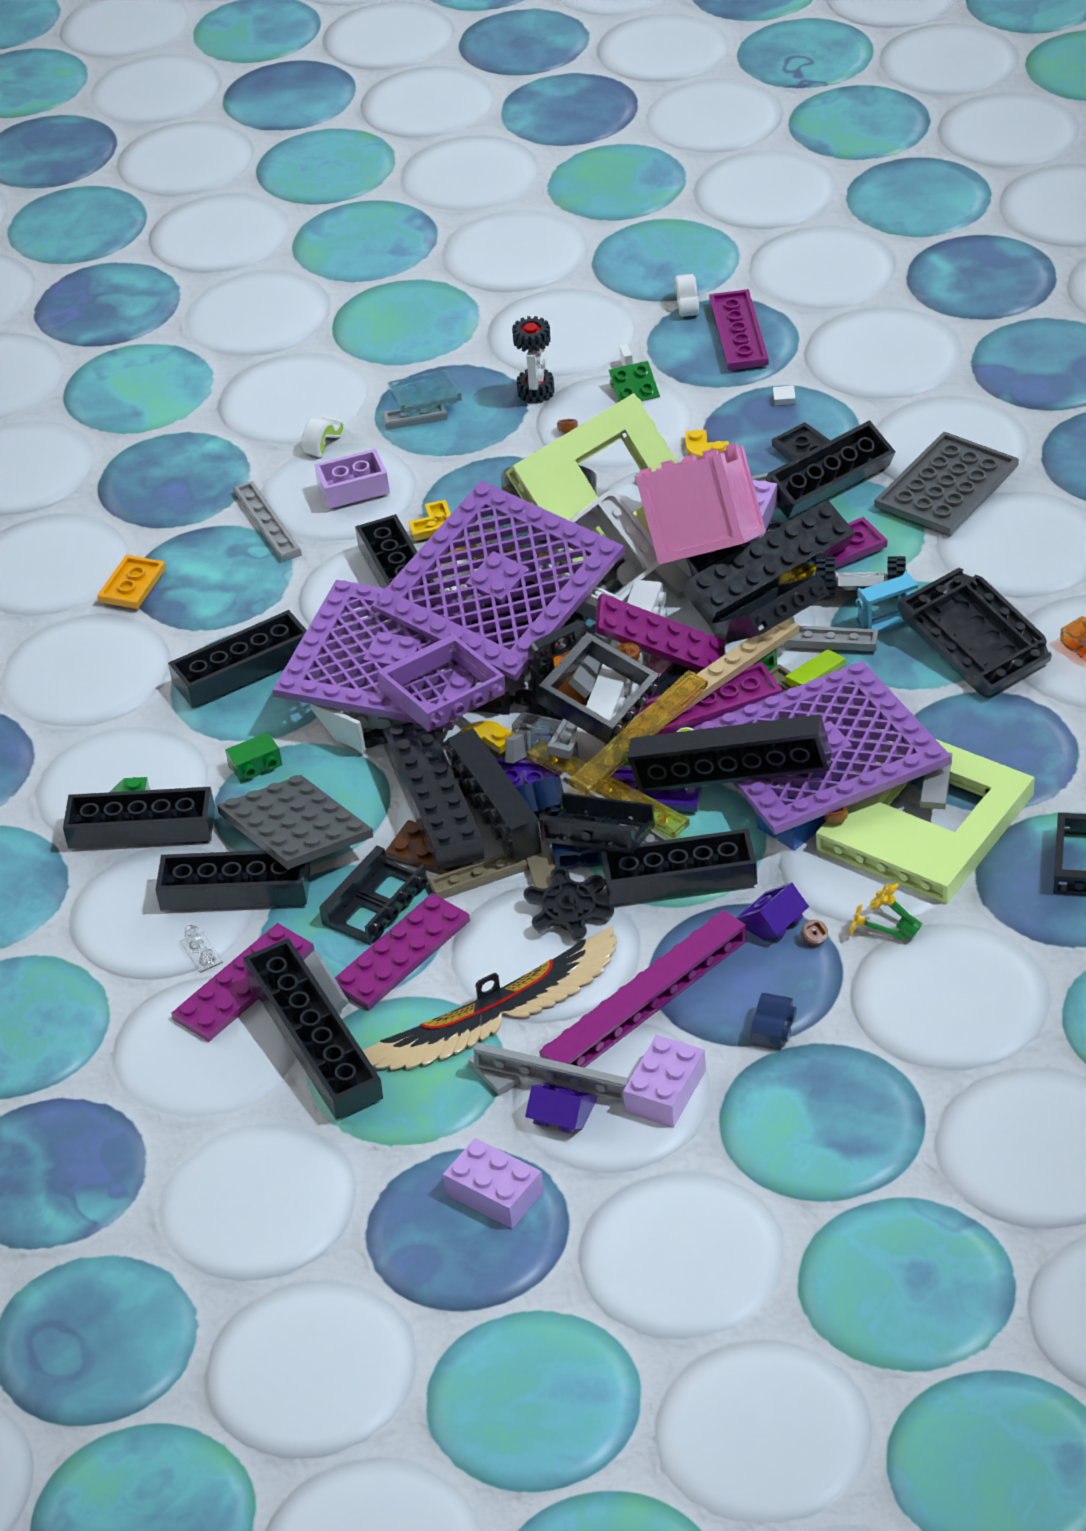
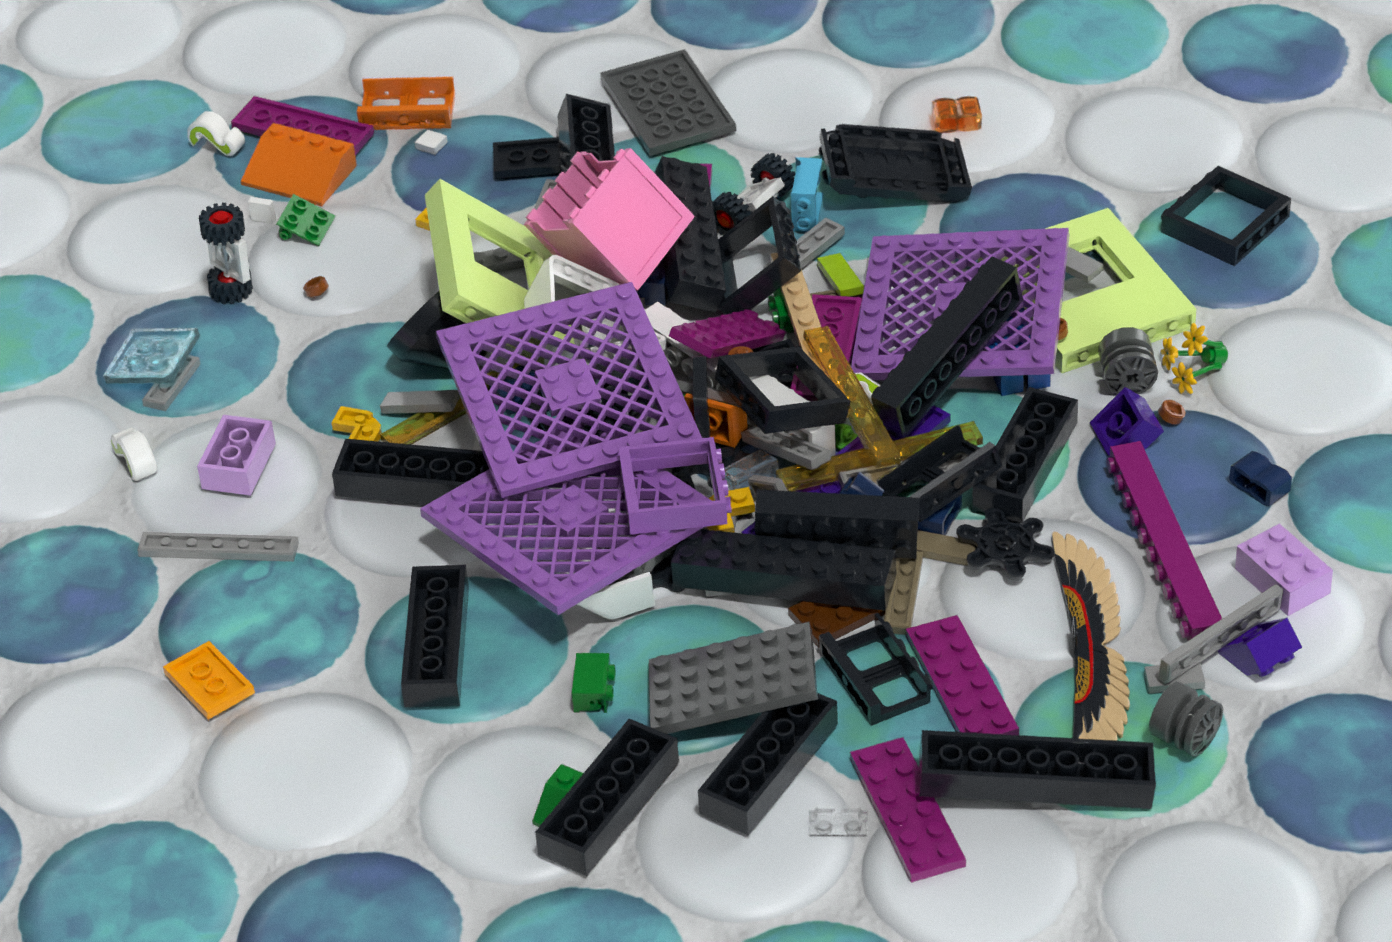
camera: 60 degrees left, 0 degrees up
lavender brick [443,1138,544,1229] -> none
none -> orange slope [241,123,357,207]
none -> orange window [357,77,456,130]
none -> dark grey wheel [1098,327,1158,394]
none -> dark grey wheel [1149,681,1223,757]

